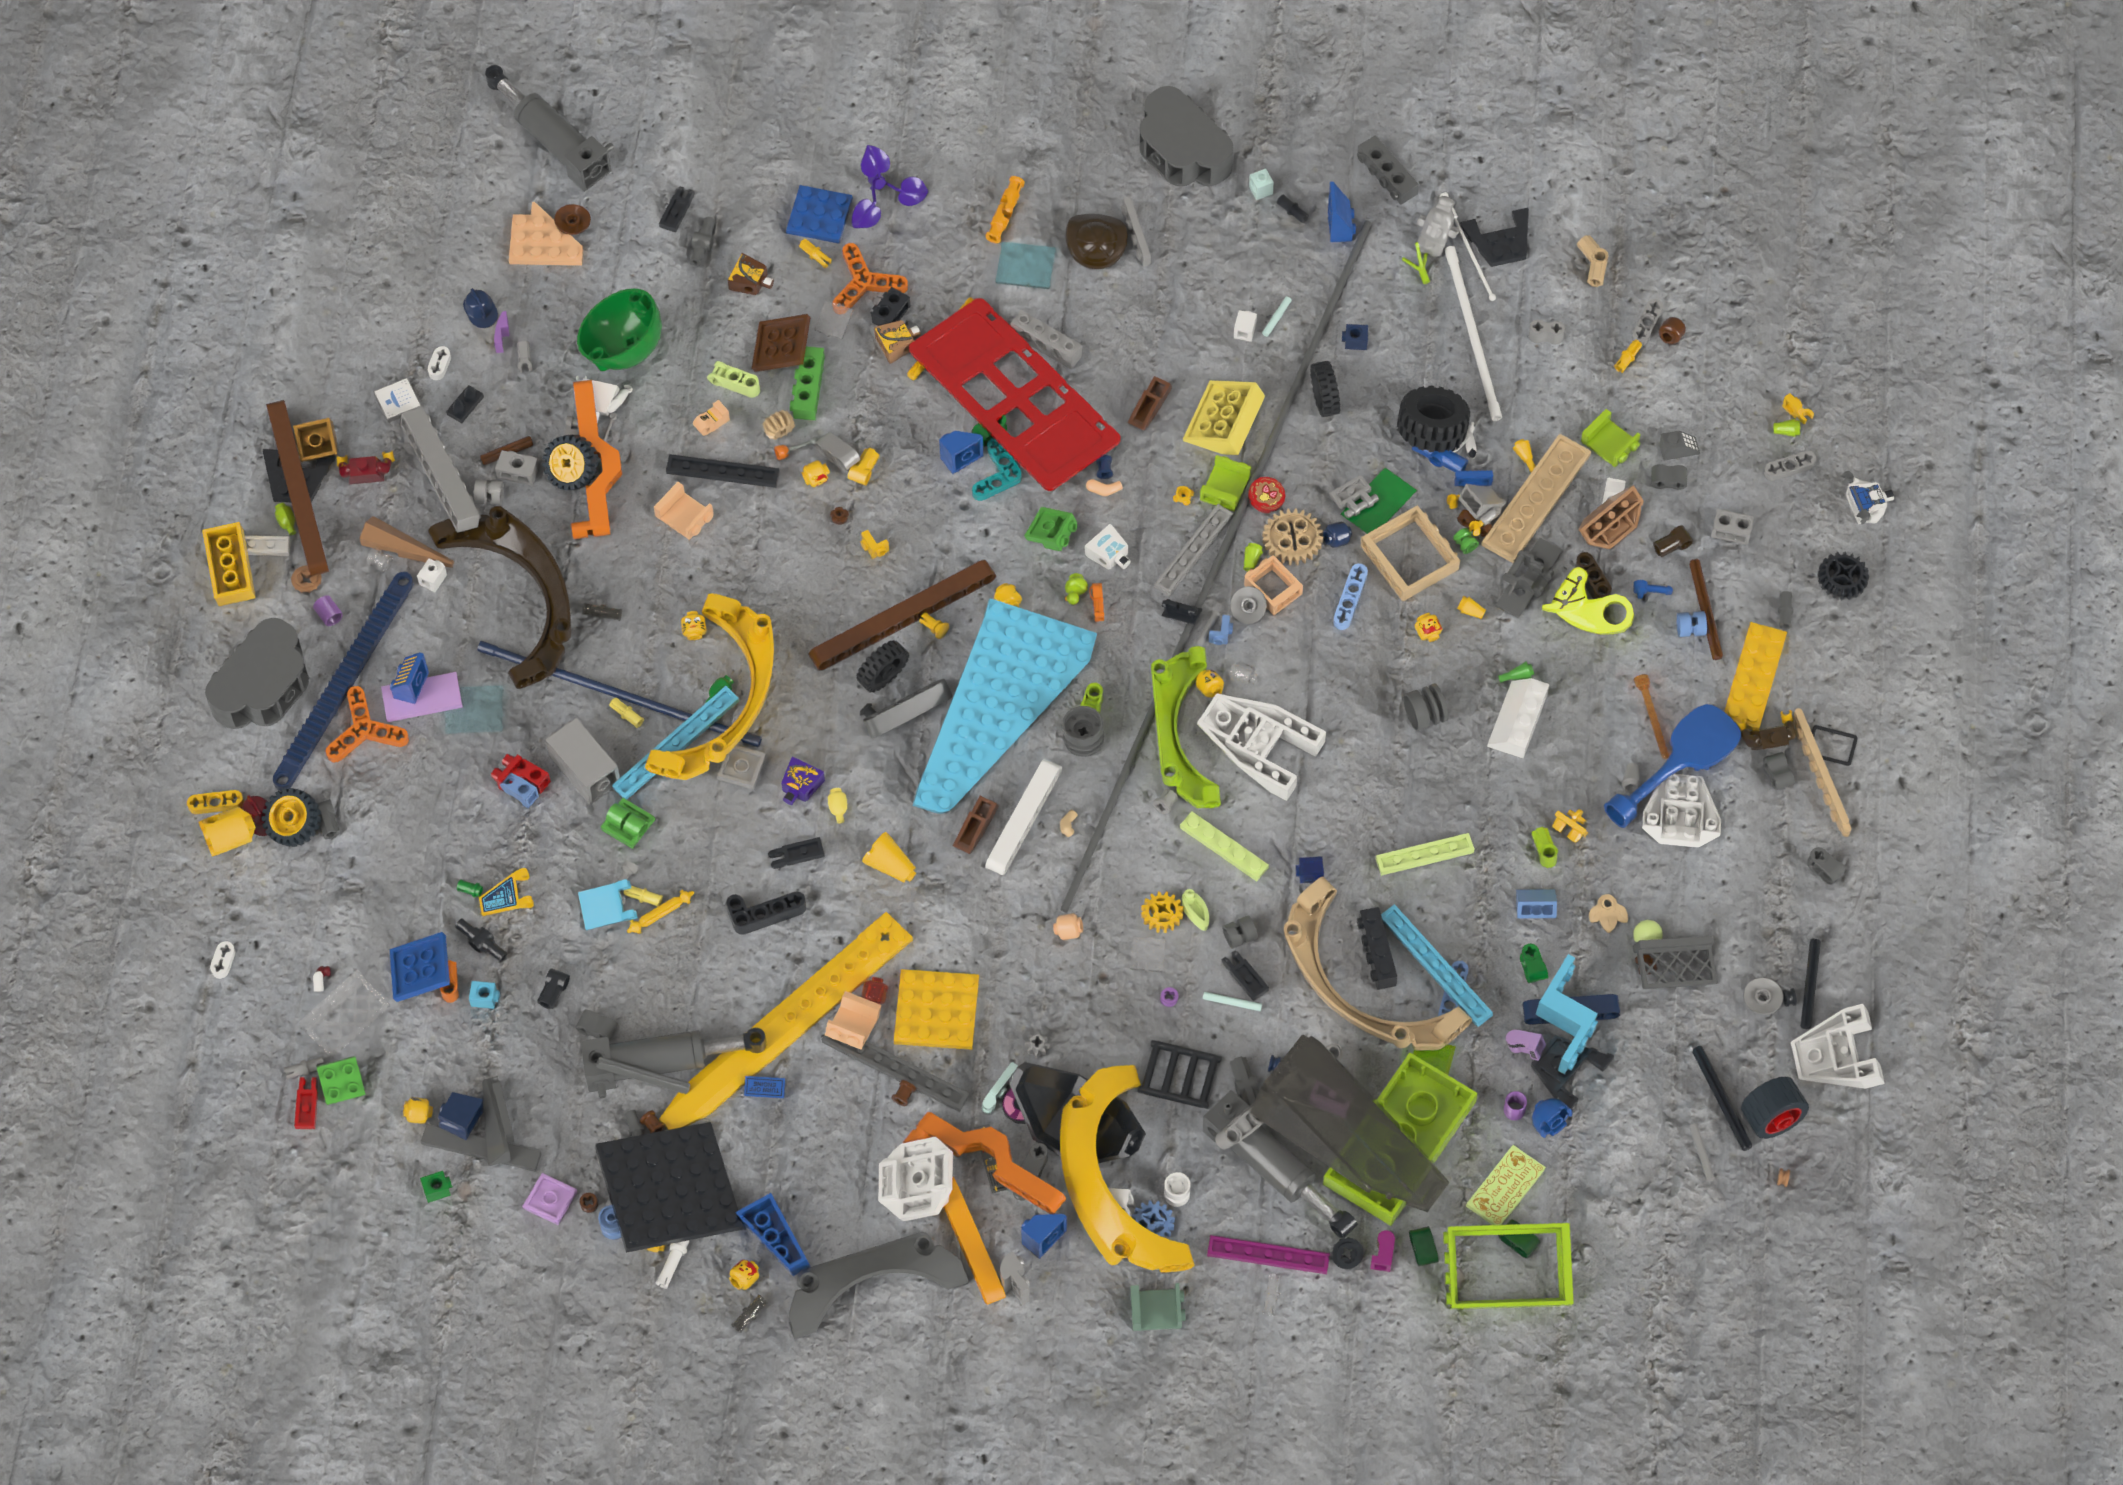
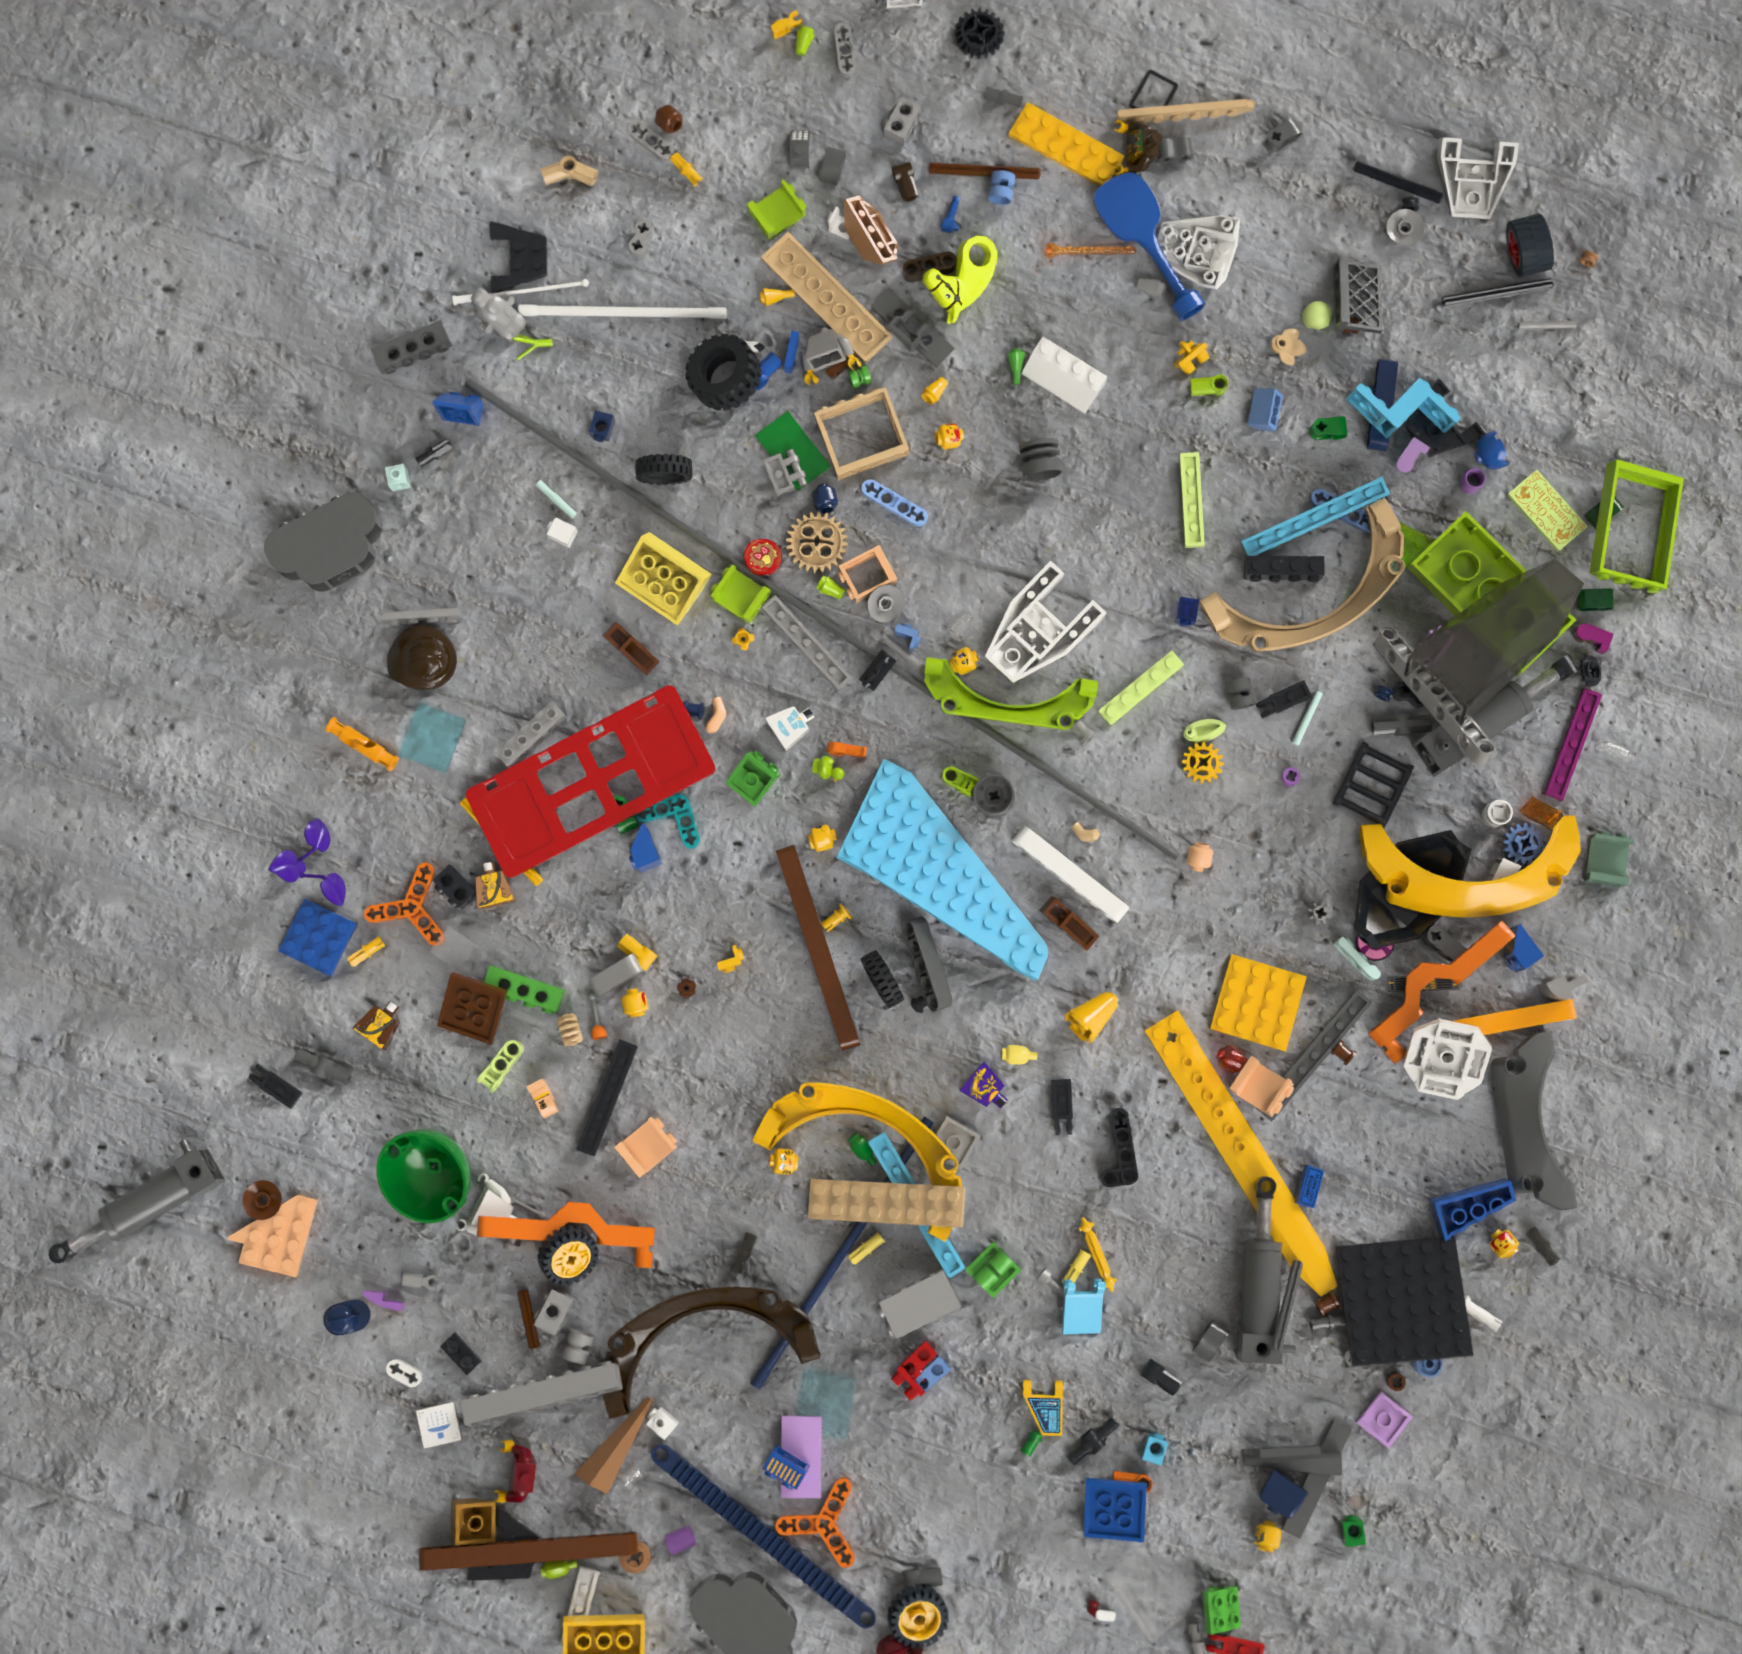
camera: 75 degrees left, 20 degrees up
none -> tan plate [808,1179,965,1228]
none -> clear orange plate [1520,796,1564,830]

